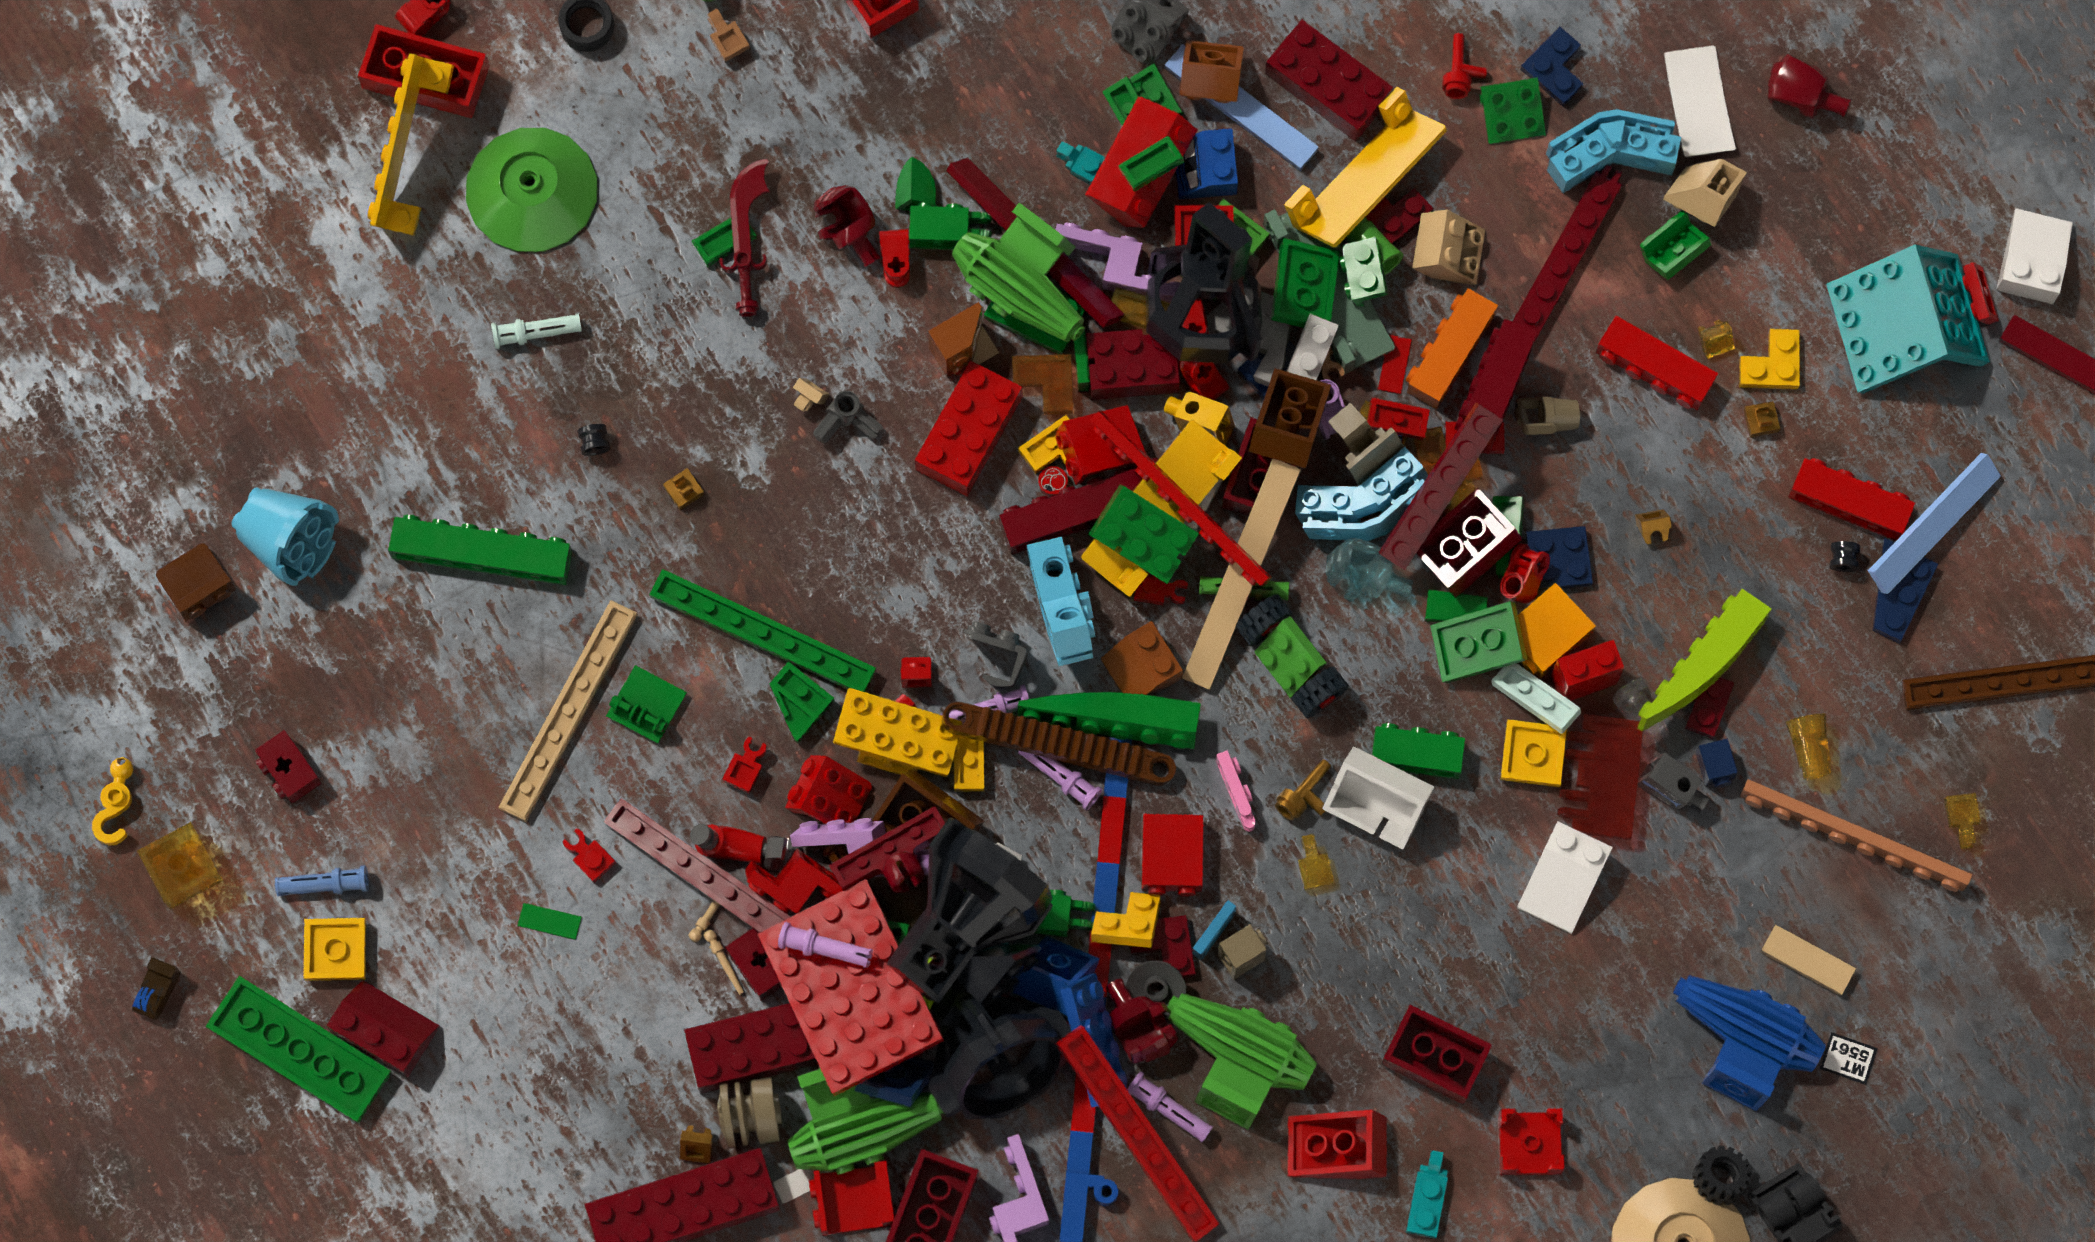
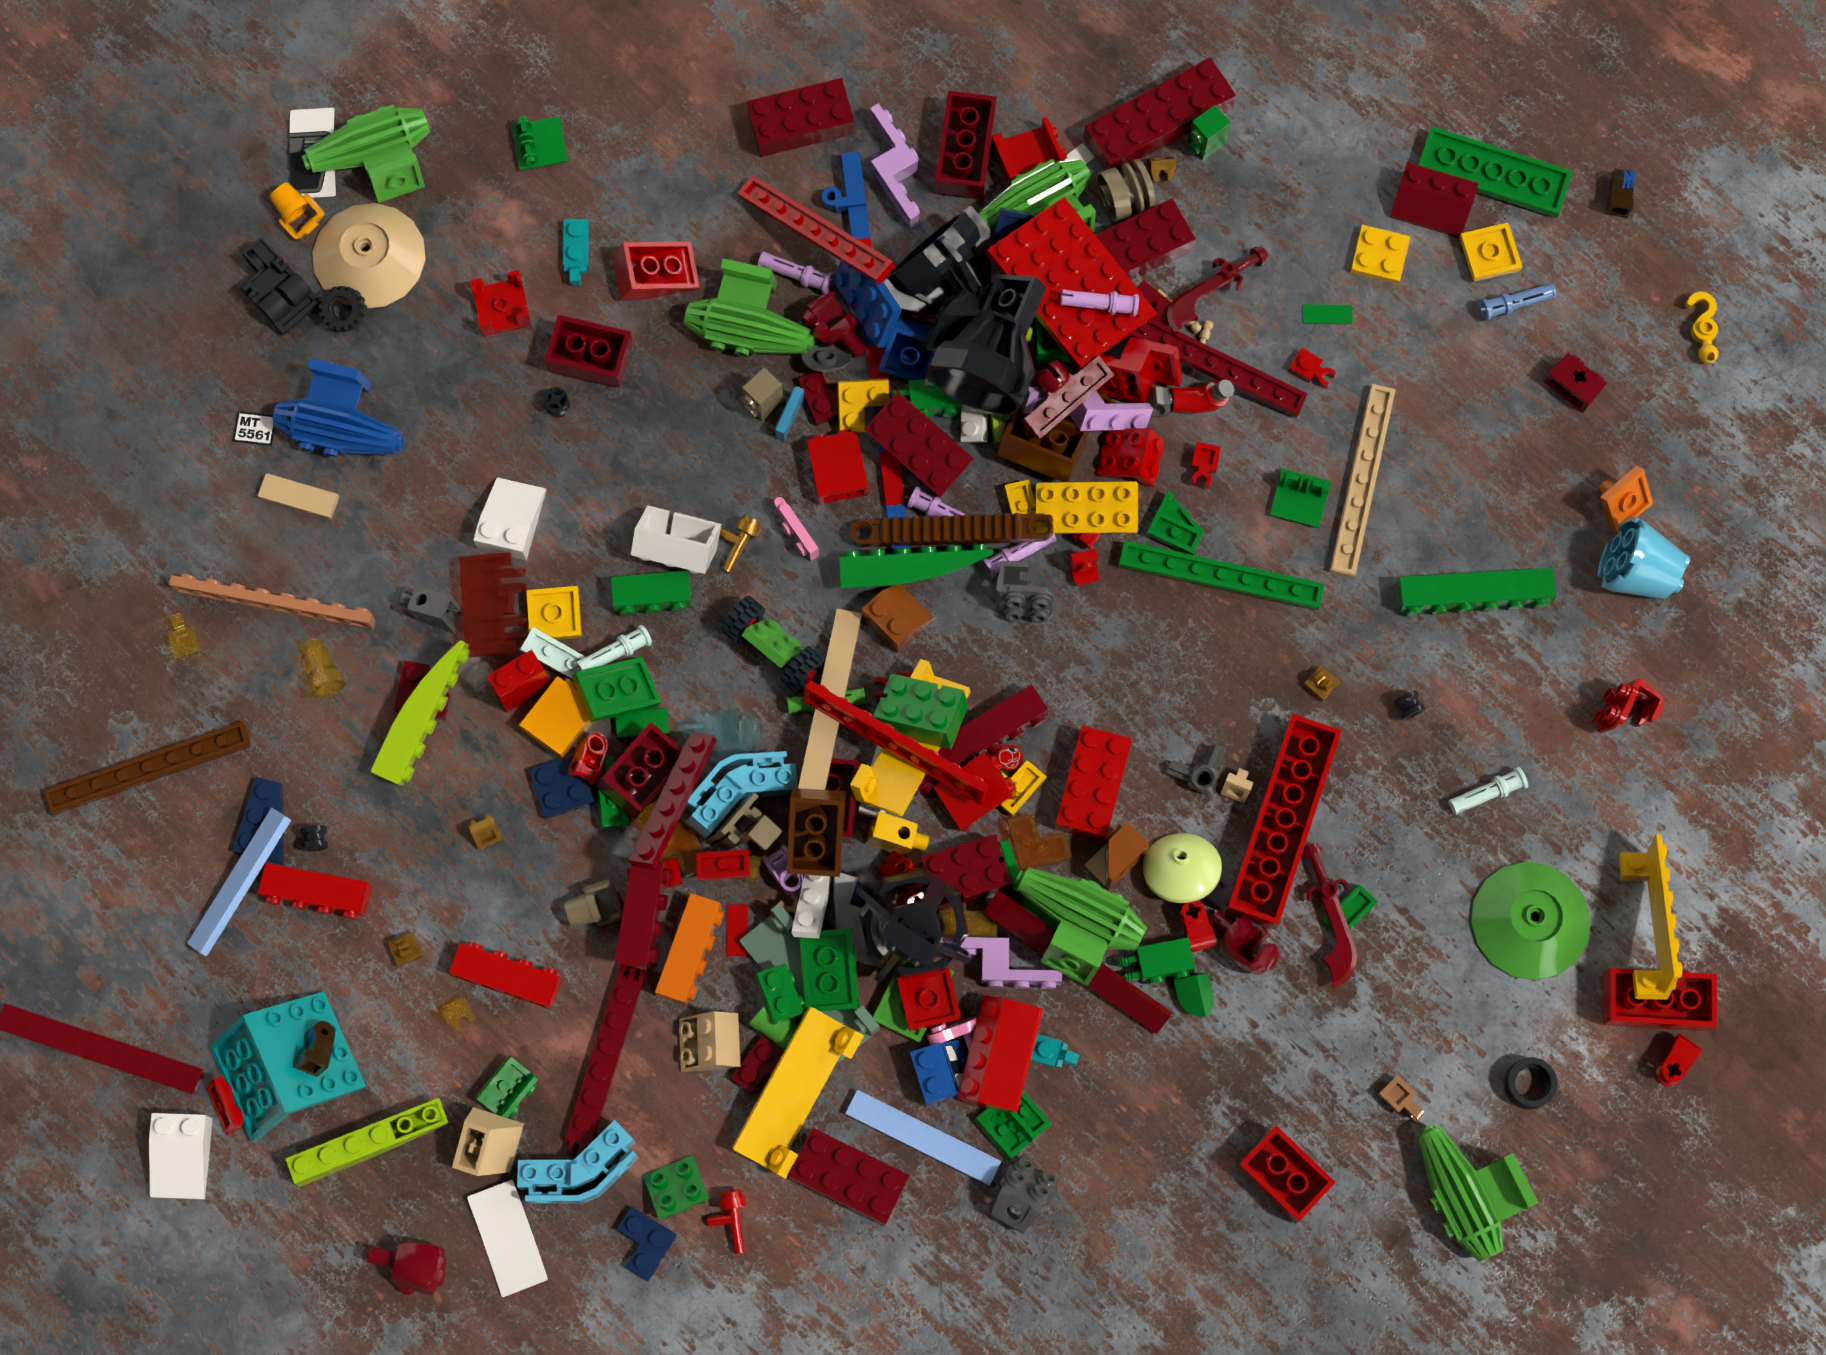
camera: 165 degrees right, 0 degrees up
clear yellow brick [137,822,224,910] -> none
reddish brown bracket [156,543,236,622] -> none
medium azure brick [1027,537,1095,666] -> none
green tile [1119,136,1184,192] -> none
dark orange slope [1179,40,1244,103] -> none
clear yellow plate [1297,834,1334,891] -> none
dark blue brick [1695,738,1738,788] -> none
yellow plate [1739,329,1800,389] -> none
none -> lime slope [285,1098,449,1187]
none -> dark brown leg [293,1021,335,1077]
none -> black wheel [543,387,570,418]
none -> light aqua pin [575,625,652,671]
none -> dark red brick [864,391,975,497]
none -> bright pink piece [927,1017,977,1050]
none -> yellowish green dish [1143,833,1222,903]
none -> dark red sword [1167,246,1268,333]
none -> green brick [1188,105,1231,160]
none -> red brick [1225,713,1342,930]
none -> yellow plate [1350,225,1410,285]
none -> red piece [1592,679,1664,733]
none -> orange tile [1600,465,1653,535]

